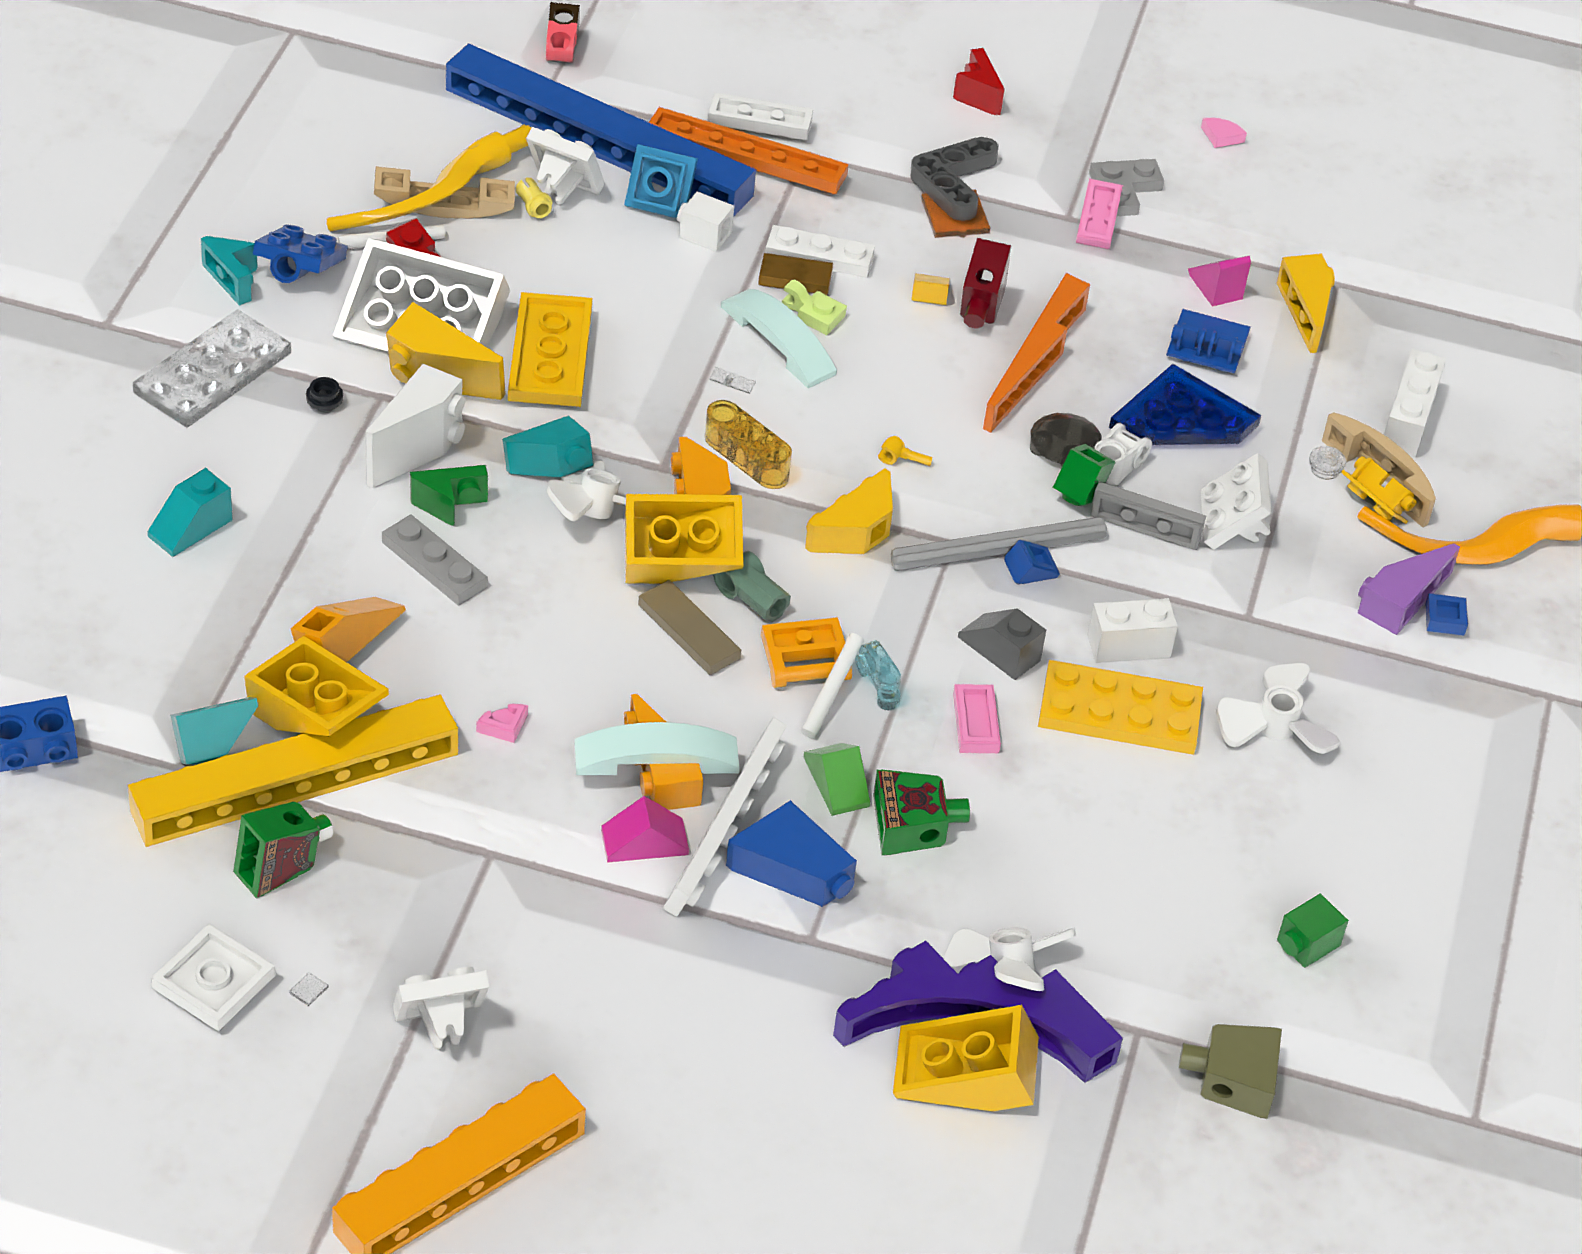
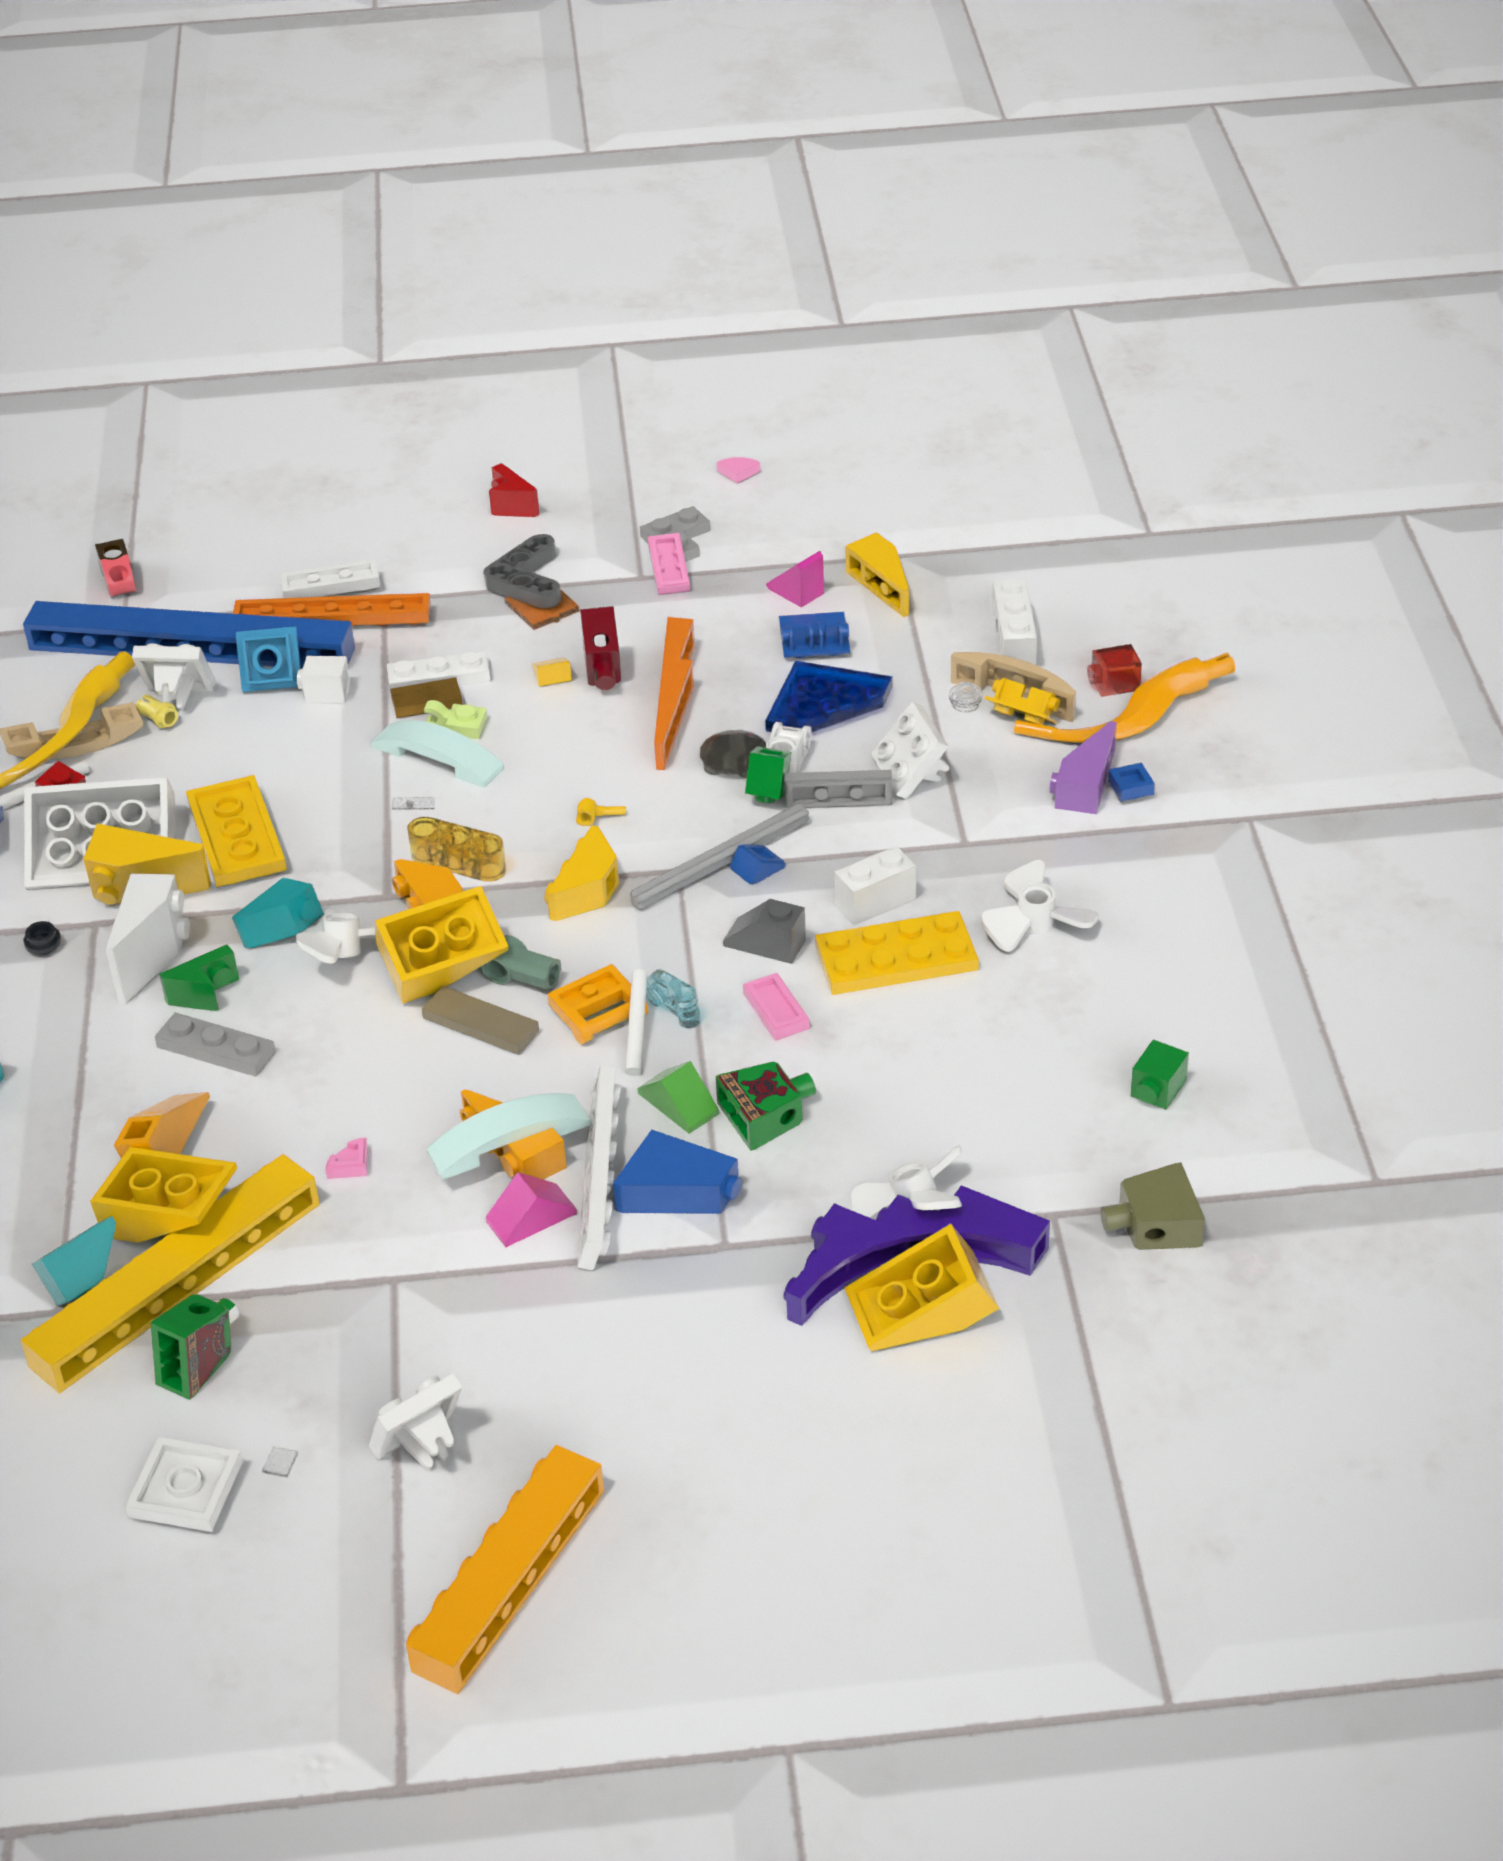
camera: 15 degrees left, 5 degrees down
none -> clear red brick [1087,644,1142,697]

